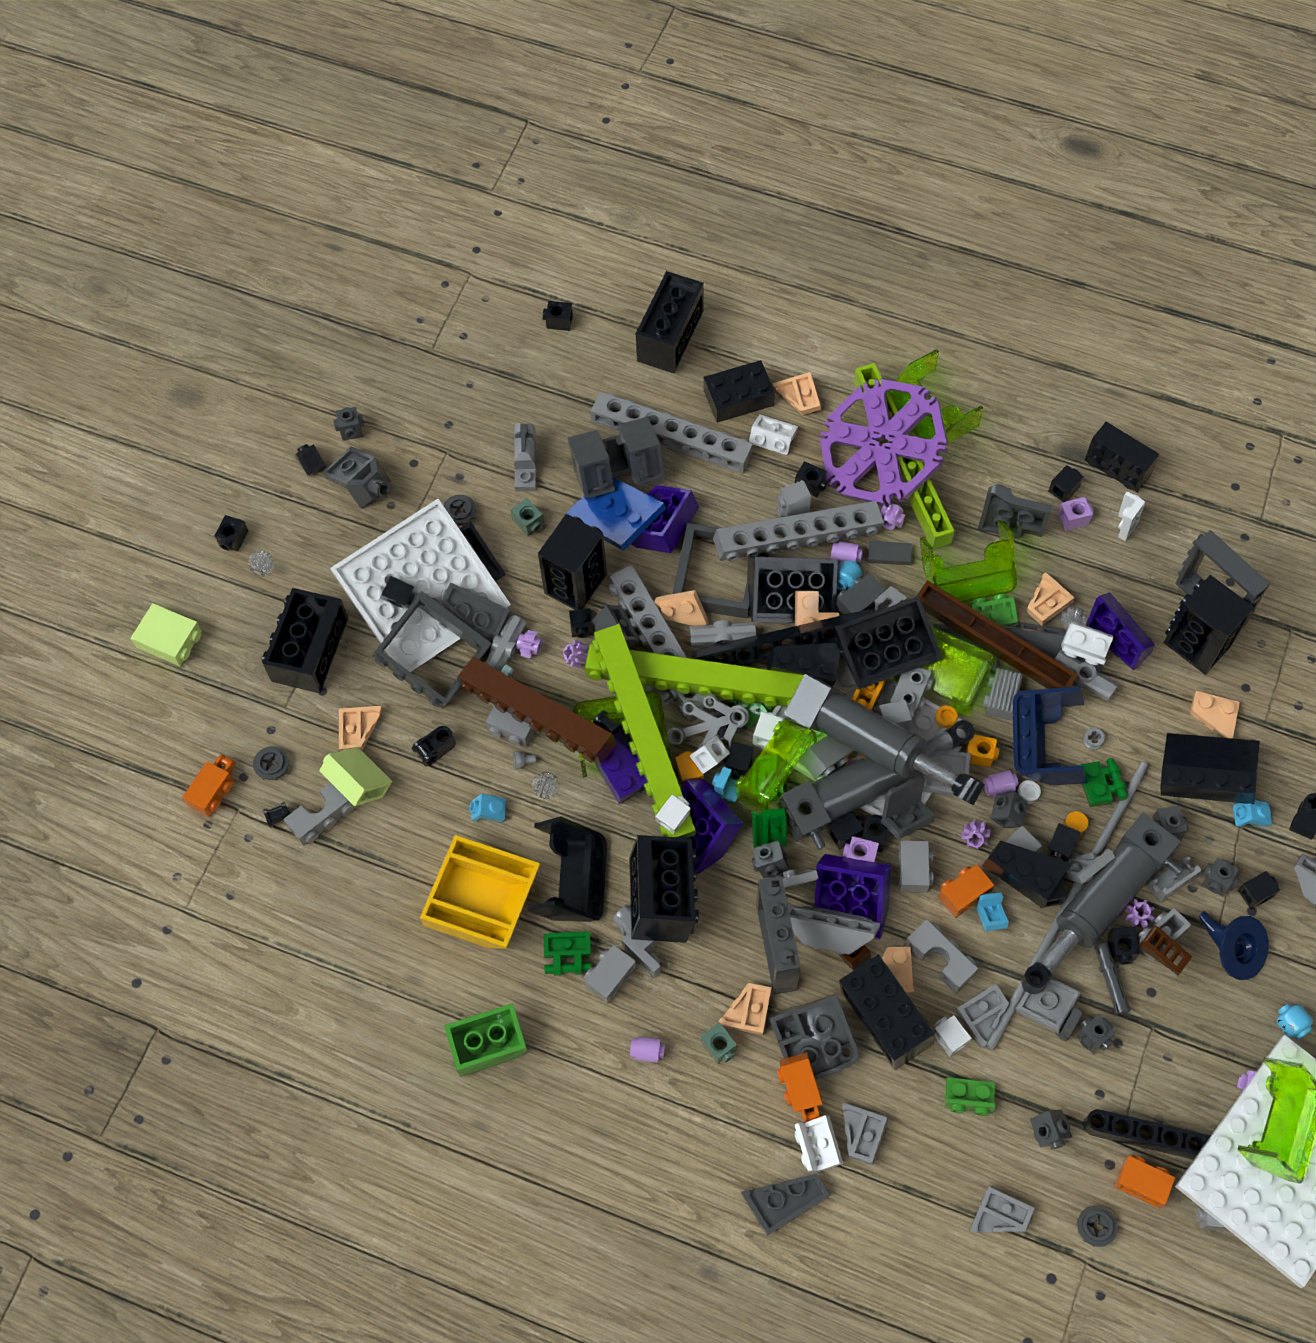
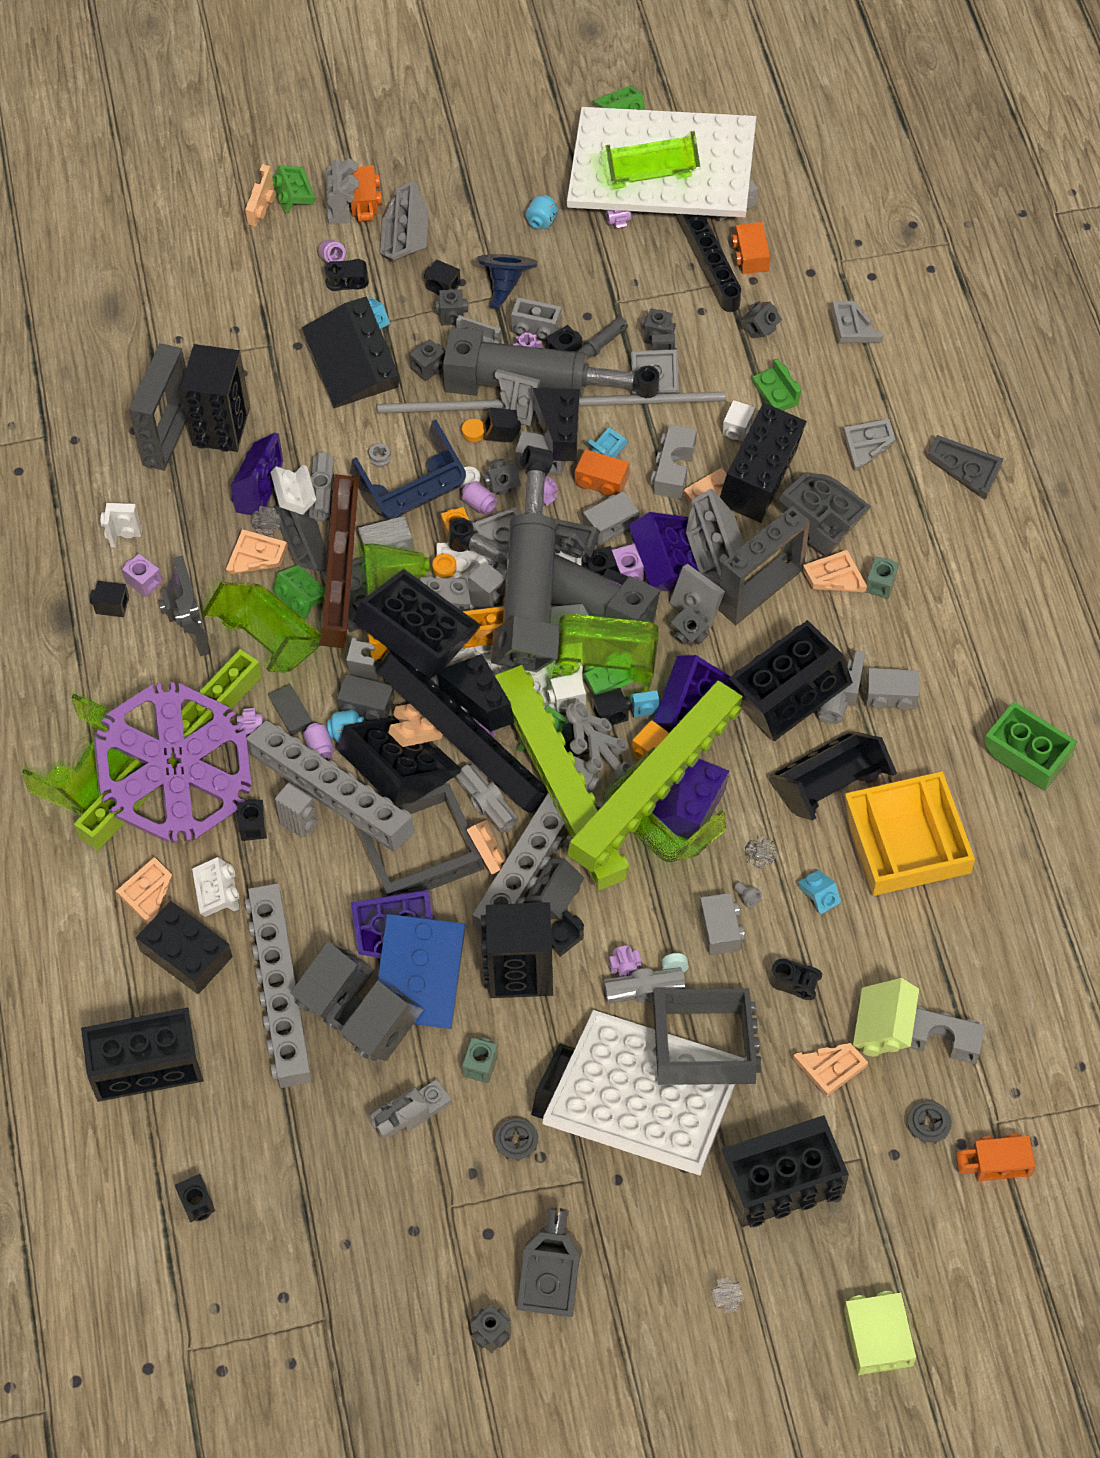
camera: 125 degrees left, 5 degrees down
black brick [214,515,248,552] -> none
black bush [263,801,290,828] -> none
black bracket [295,444,326,476] -> none
black brick [380,575,416,609] -> none
dark grey wing [441,582,510,648] -> none
reddish brown brick [457,657,617,765] -> none
green plate [544,931,591,976] -> none
lavender gear [563,640,589,668] -> none
black bush [593,710,622,737] -> none
lavender brick [630,1036,665,1063] -> none
white brick [655,795,691,835] -> none
white brick [690,735,730,774] -> none
green plate [752,808,787,848] -> none
orange brick [777,1052,822,1123] -> none
white bracket [795,1115,843,1173] -> none
light grey wing [956,984,1009,1048] -> none
dark grey gear [1077,1206,1118,1247] -> none
green plate [1078,758,1128,807] -> none
black brick [1085,422,1160,493] -> none
reddish brown slope [1138,925,1192,976] -> none
light nougat wing [1190,691,1240,738] -> none

